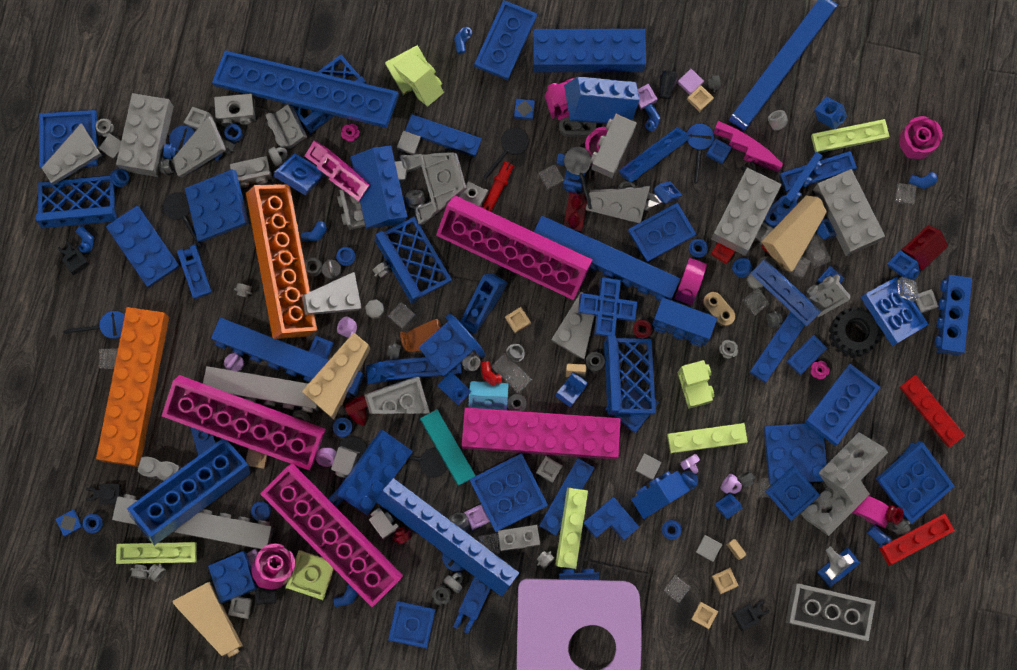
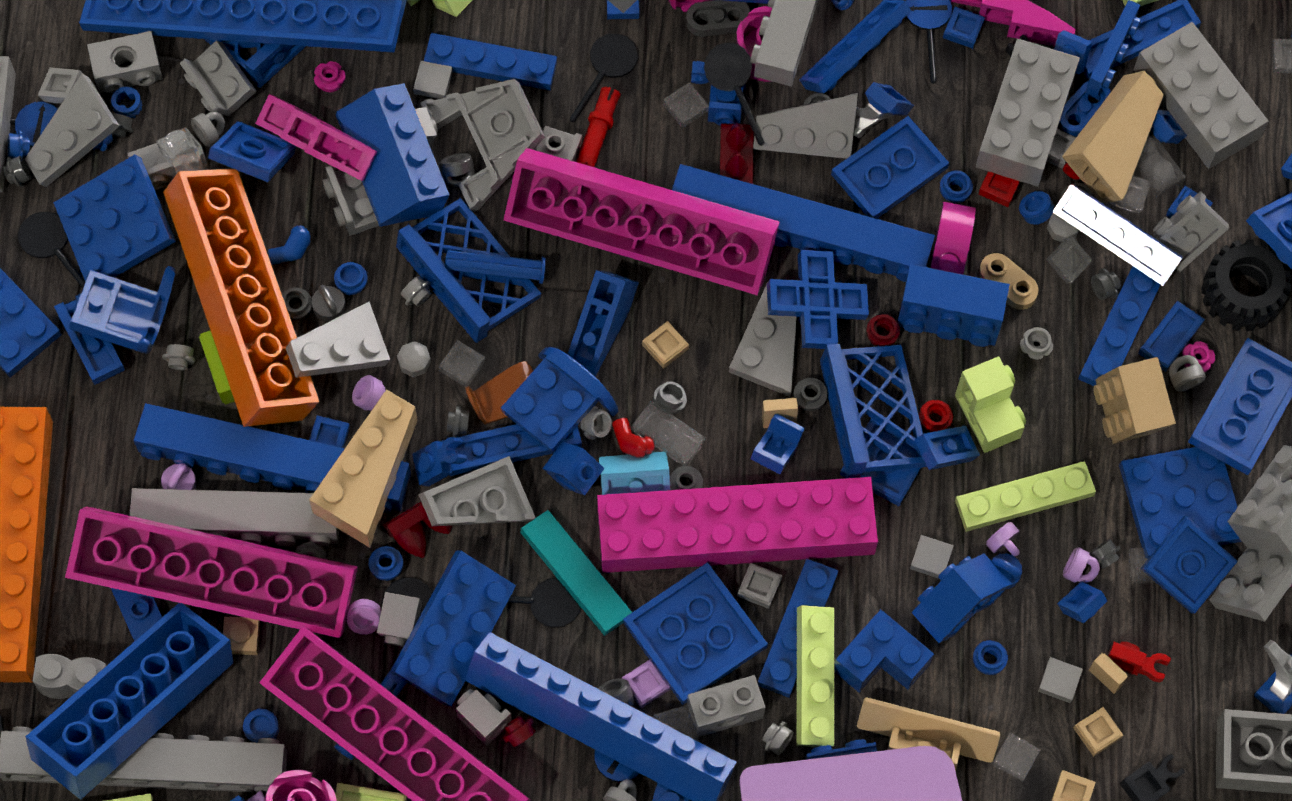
camera: 10 degrees left, 10 degrees down
none -> blue piece [69,266,175,354]
none -> clear bracket [156,127,209,176]
none -> lime tile [199,330,235,405]
none -> blue axle [445,250,546,284]
none -> tan bracket [857,697,1000,771]
none -> blue plate [914,426,980,470]
none -> red plate [919,400,953,432]
none -> blue plate [1054,30,1092,75]
none -> tan brick [1094,357,1176,444]
none -> red plate [1107,642,1171,682]
none -> light grey tile [1169,355,1206,391]

